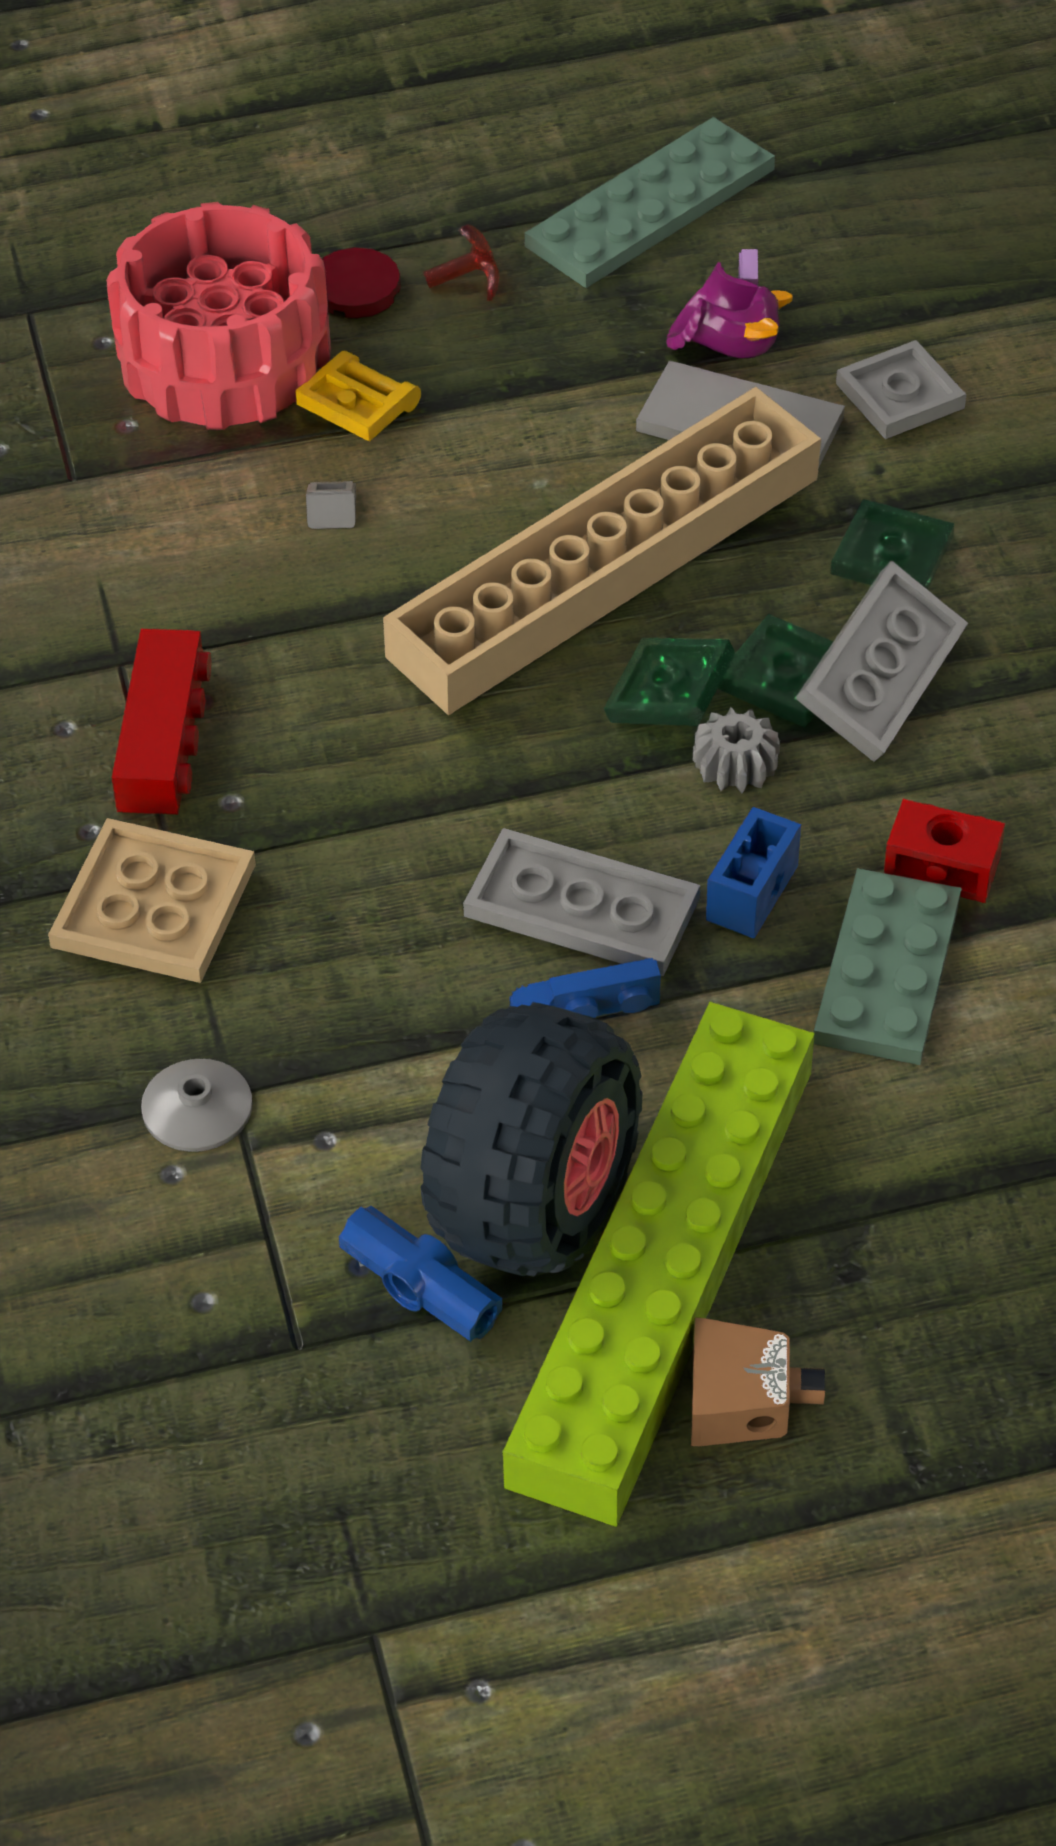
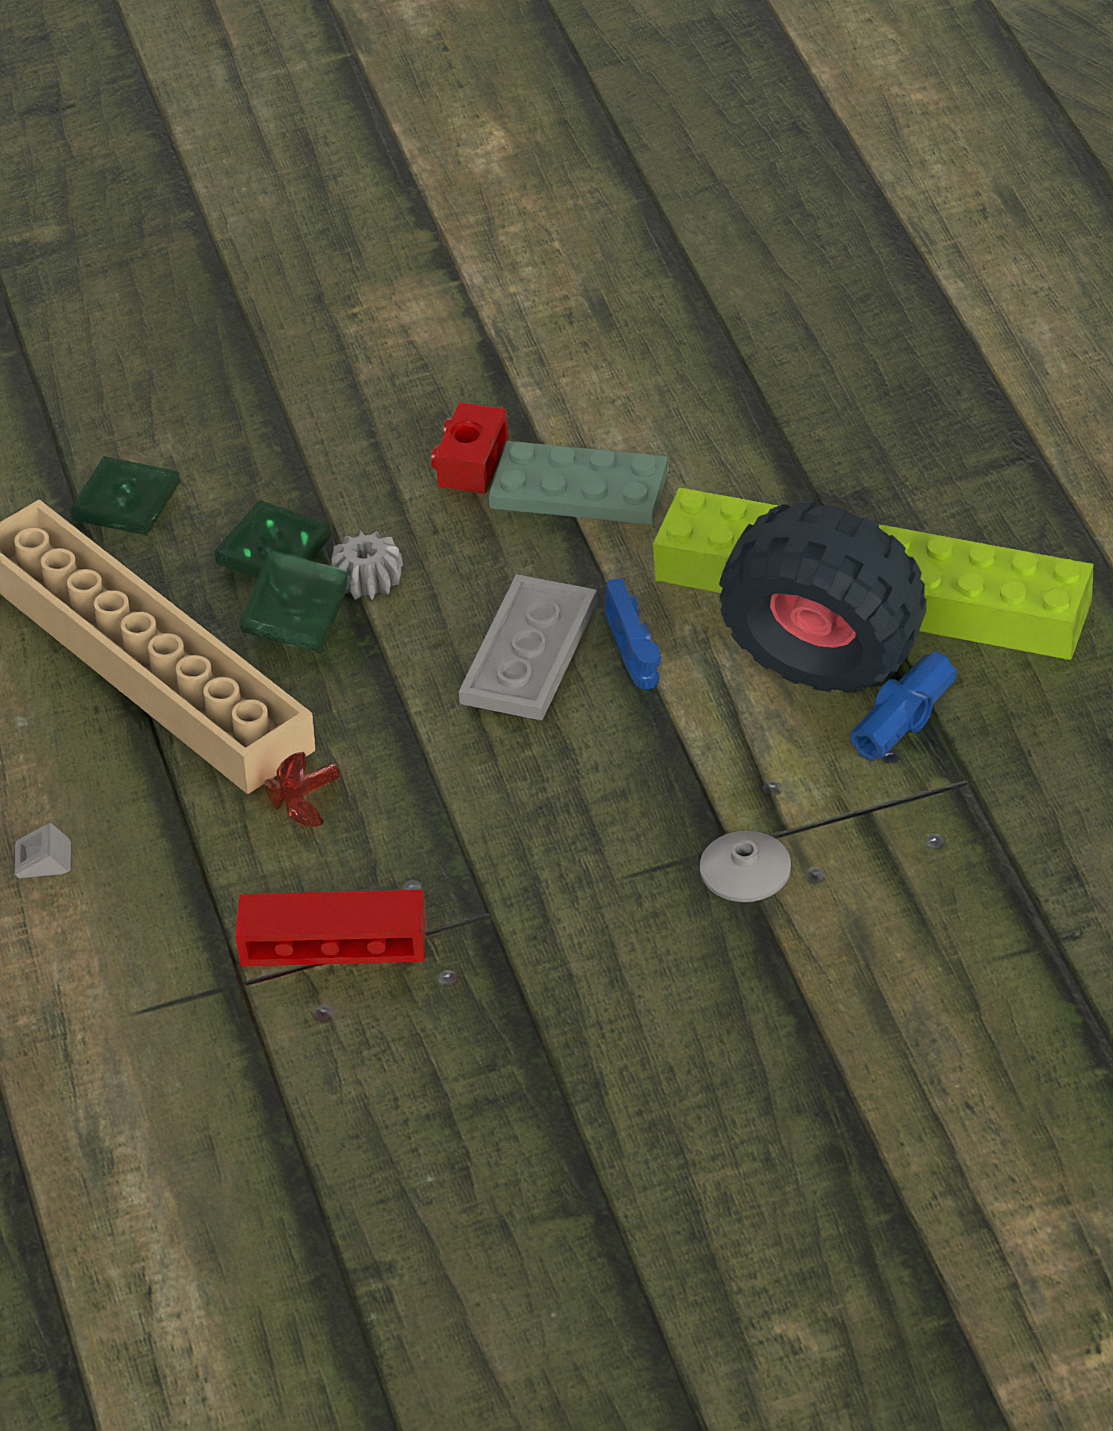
camera: 90 degrees left, 5 degrees down
tan plate [48,818,256,983] -> none
medium nougat torso [691,1318,825,1446] -> none
blue brick [706,807,801,938] -> none
light grey plate [795,561,968,762] -> none
none -> clear red plant [264,752,340,827]

